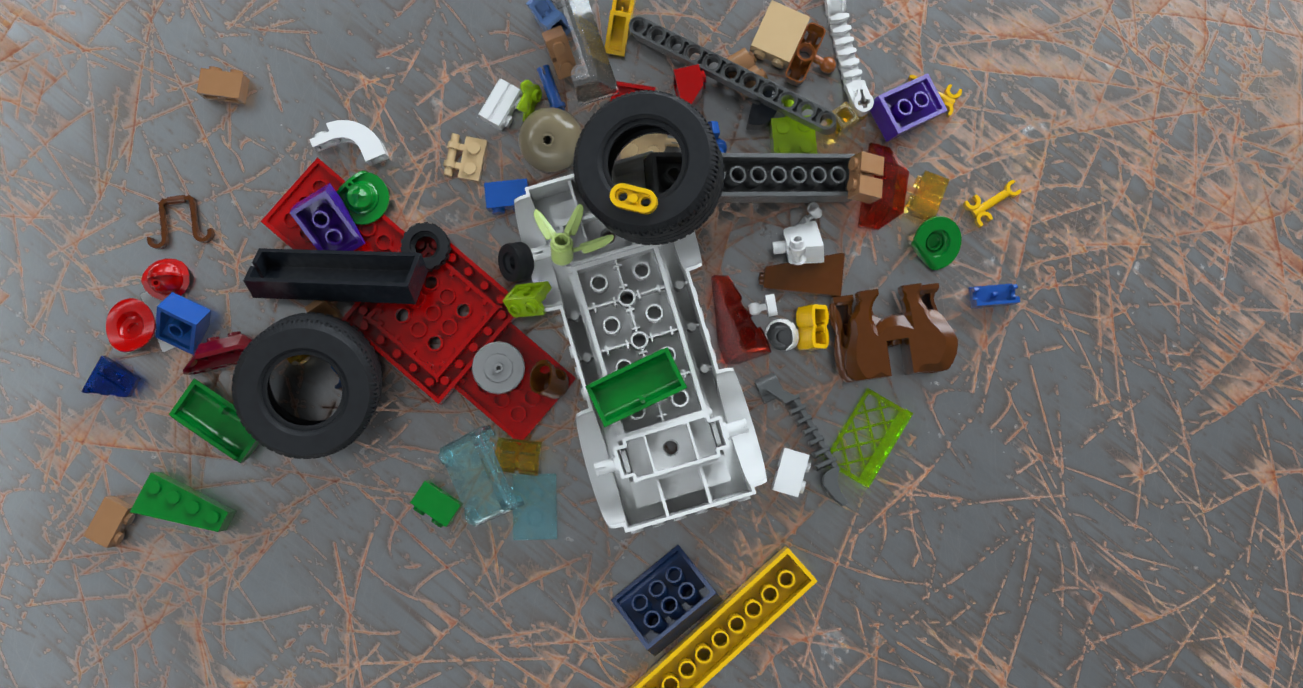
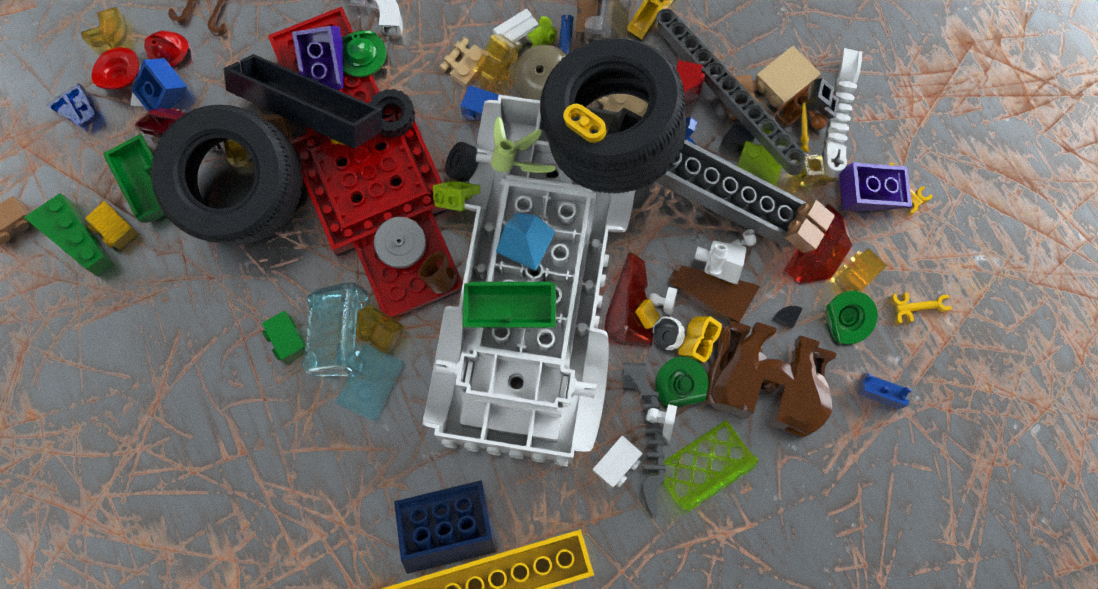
camera: 30 degrees right, 10 degrees down
none -> clear yellow brick [81,7,128,49]
none -> yellow brick [85,201,138,250]
none -> clear yellow piece [474,34,520,83]
none -> dark azure slope [496,213,555,271]
none -> yellow tile [635,298,660,329]
none -> white piece [646,404,677,444]
none -> green hat [656,357,709,408]
none -> black tile [773,306,803,328]
none -> yellow piece [800,103,809,153]
none -> black brick [806,78,839,119]

